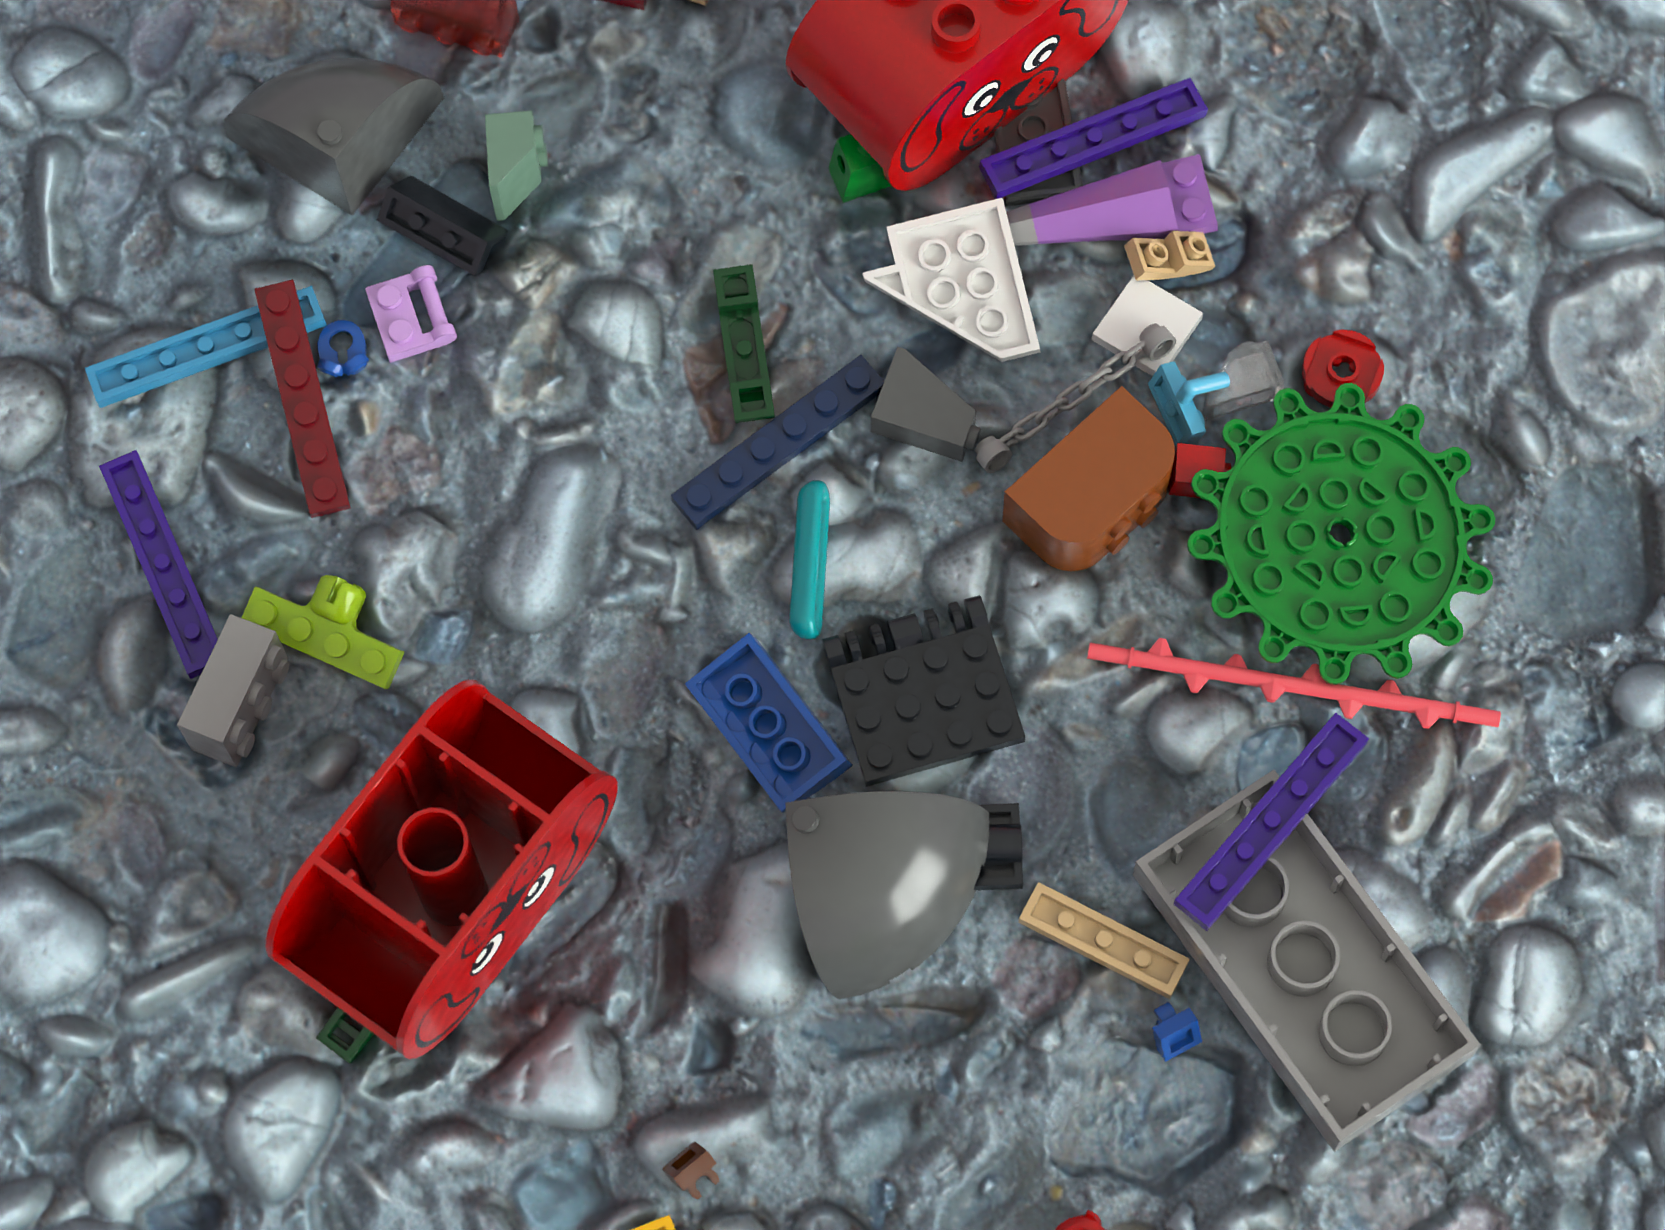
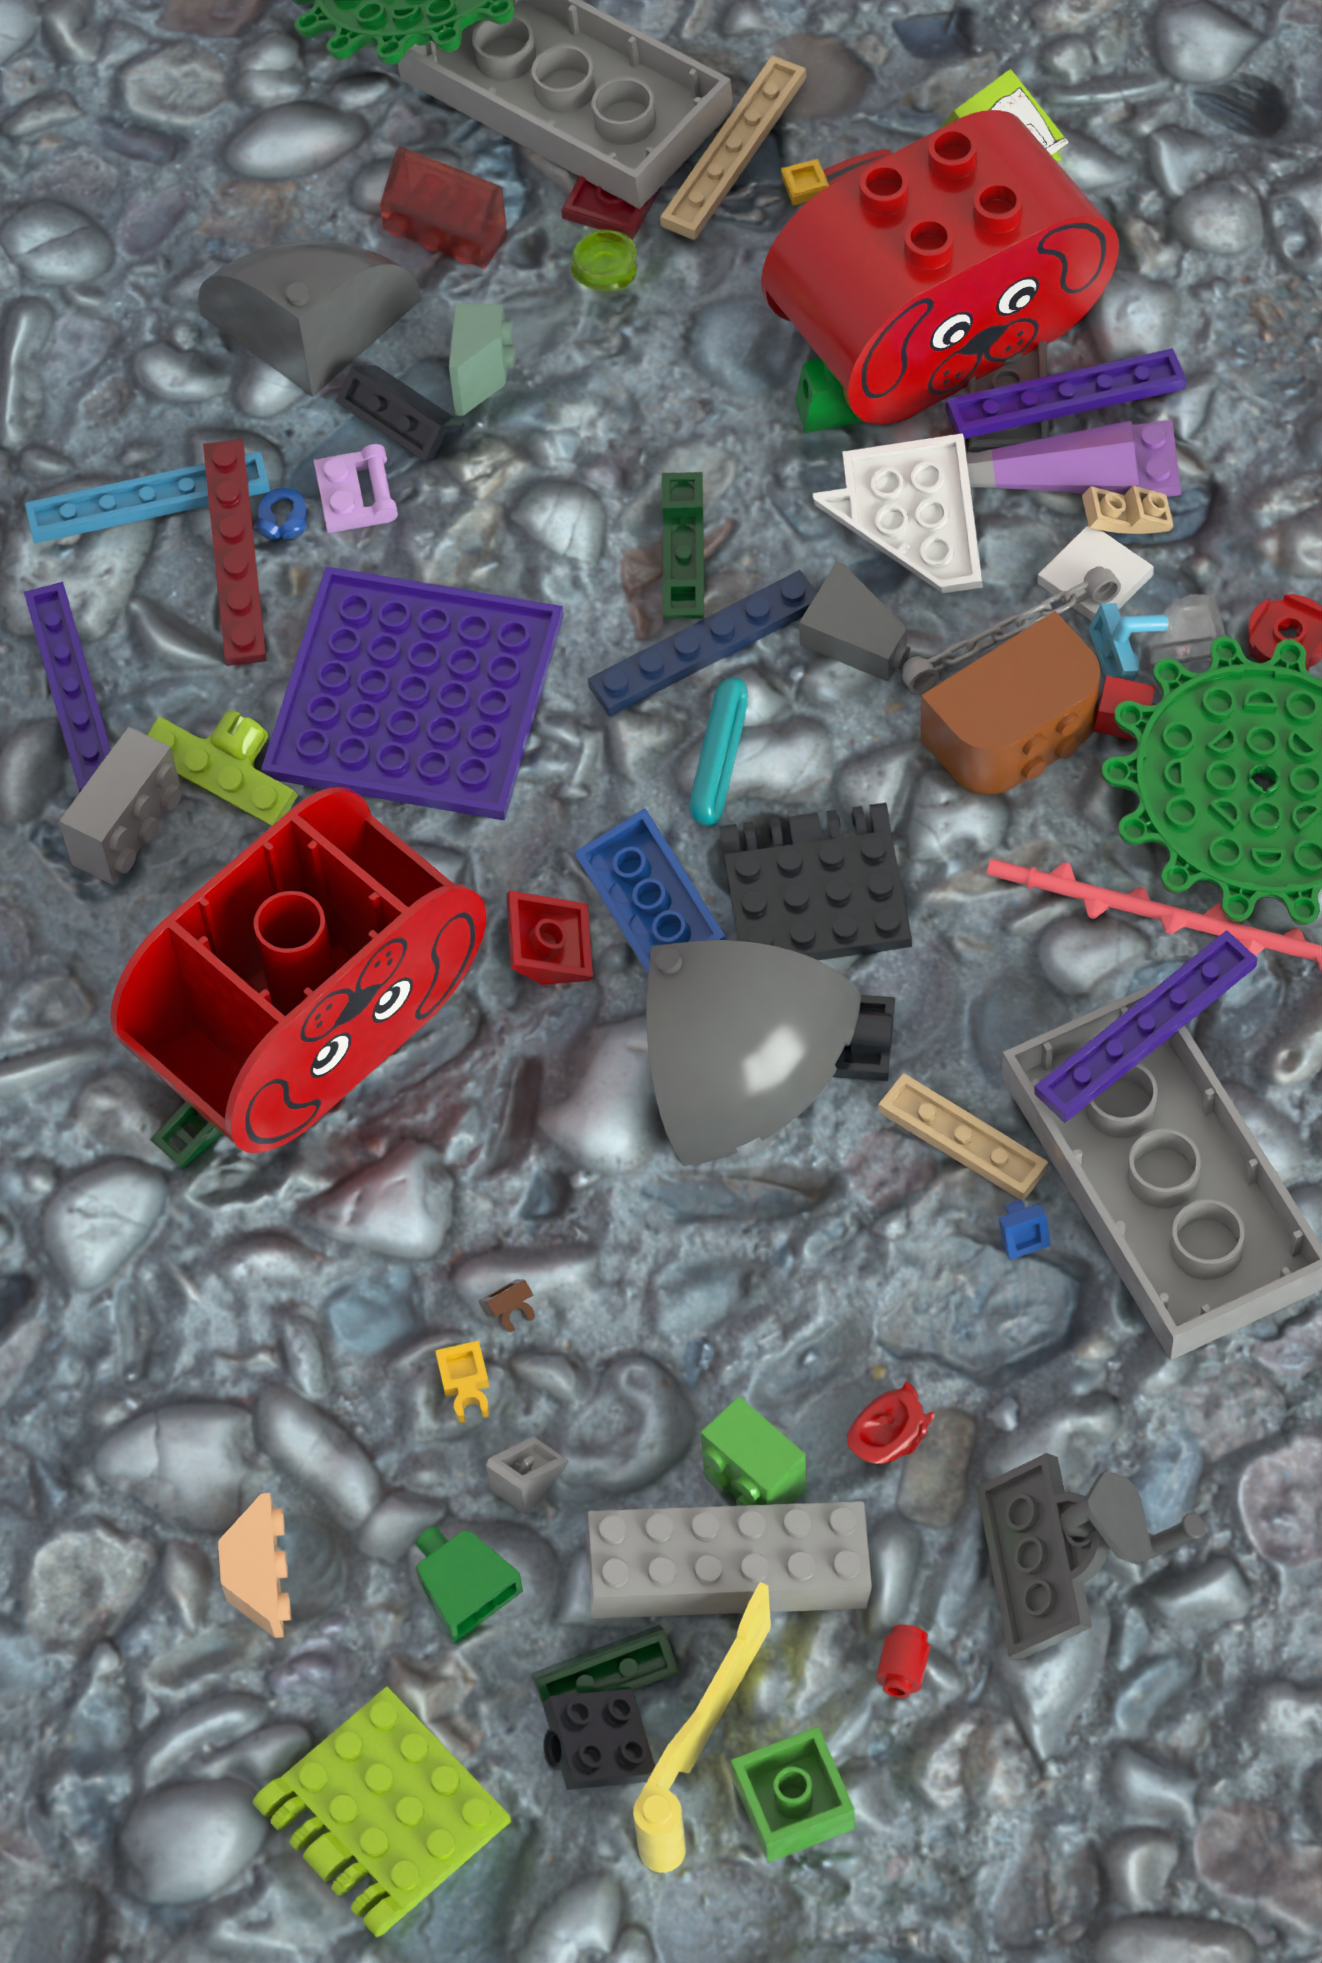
camera: 10 degrees right, 10 degrees down
none -> dark purple plate [261,566,564,821]
none -> red slope [506,890,593,985]
none -> clear neon green piece [571,230,638,292]

